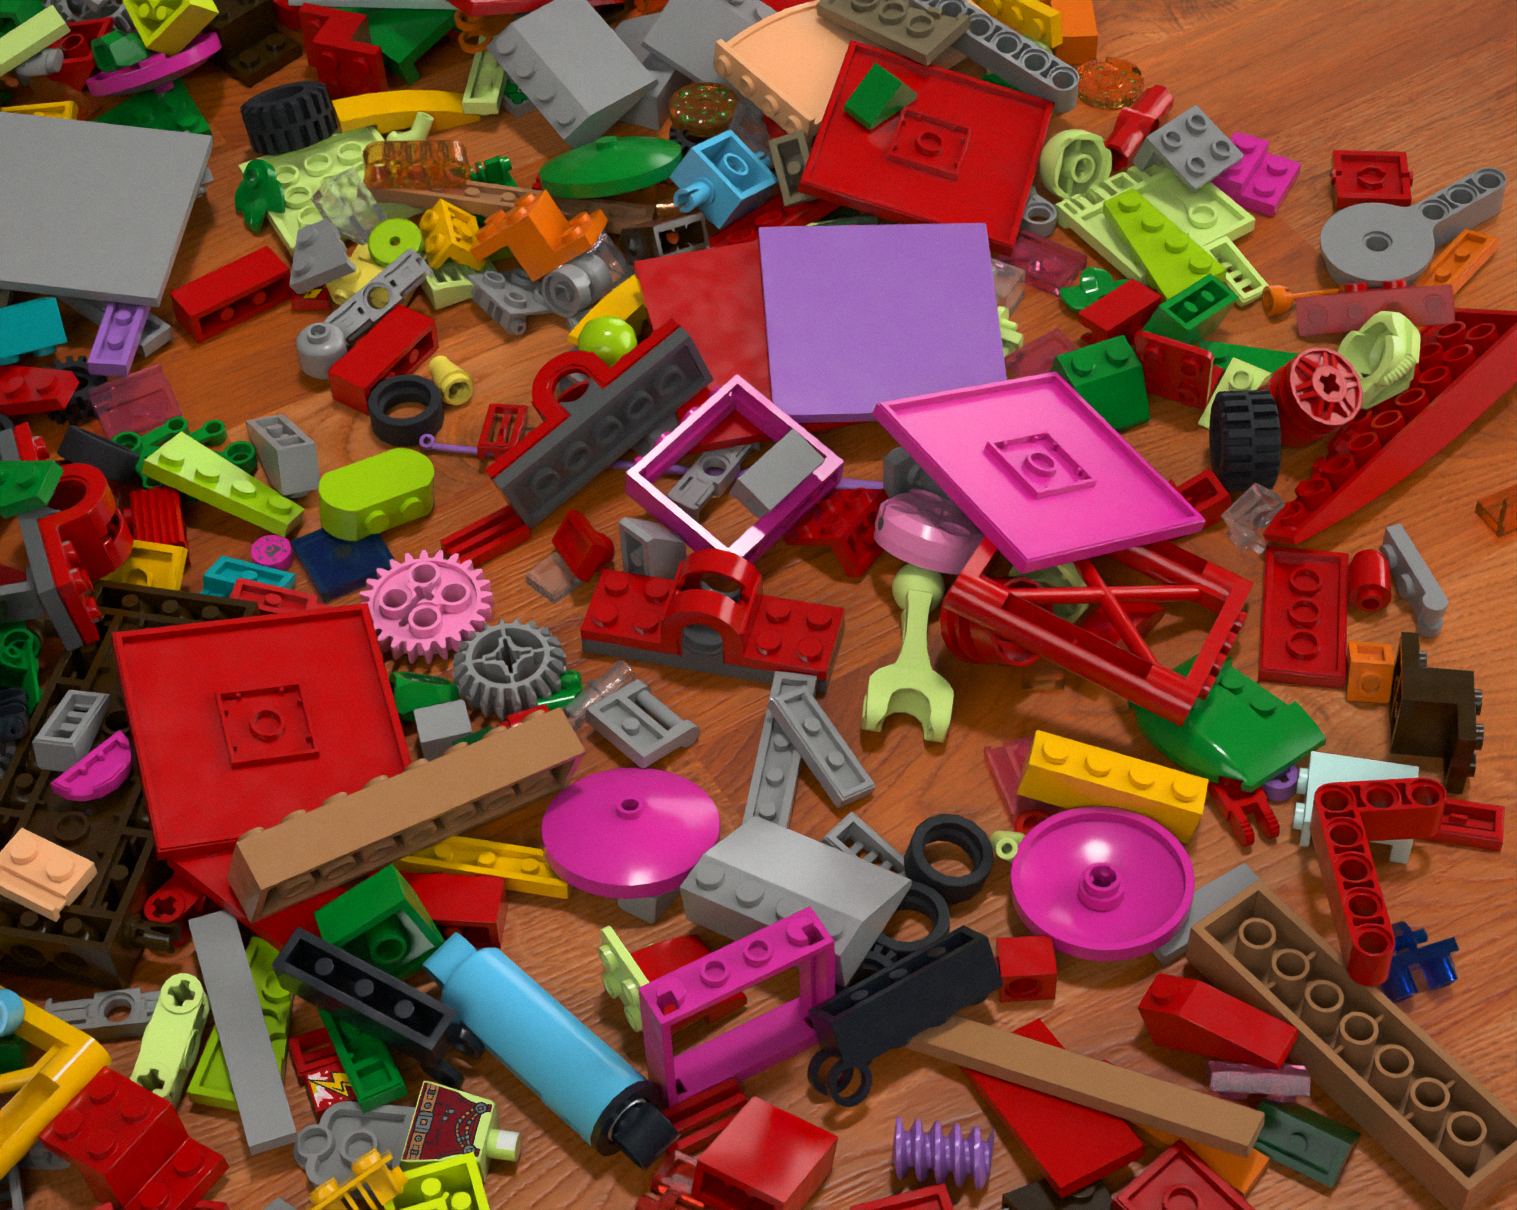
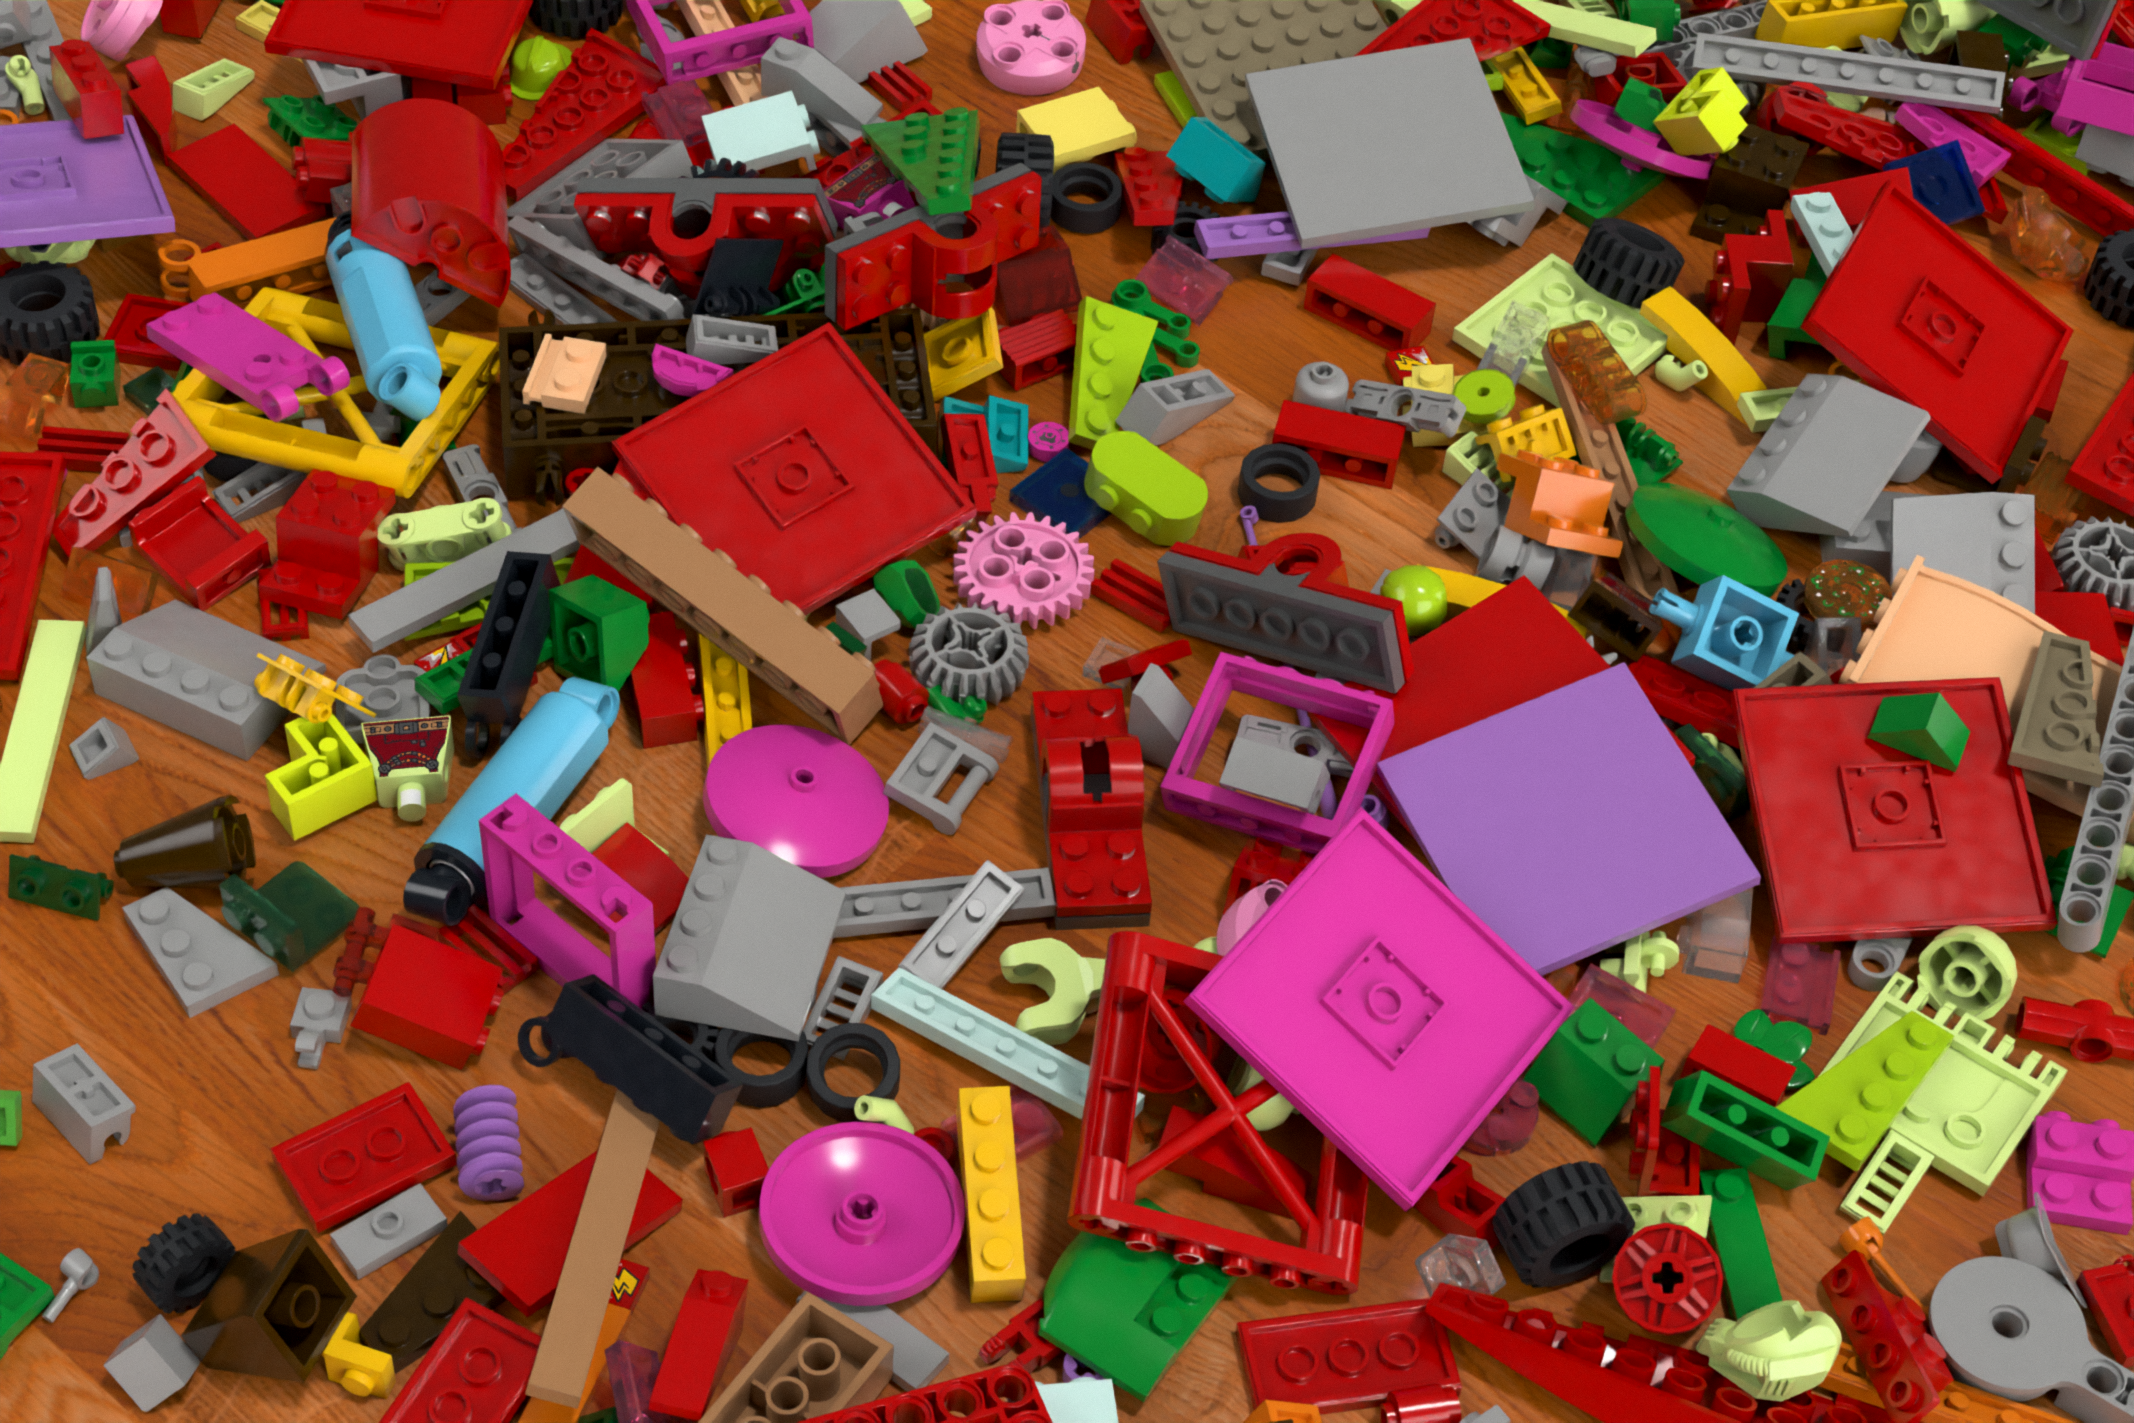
camera: 65 degrees right, 0 degrees up
black tyre [57,425,140,484] -> none
green plate [235,159,285,233] -> none
light grey wing [289,218,356,295] -> none
light yellow cone [428,356,473,405] -> none
light grey bracket [1132,105,1243,192] -> none
none -> light aqua plate [871,967,1145,1120]
none -> light grey piece [1995,1192,2087,1308]

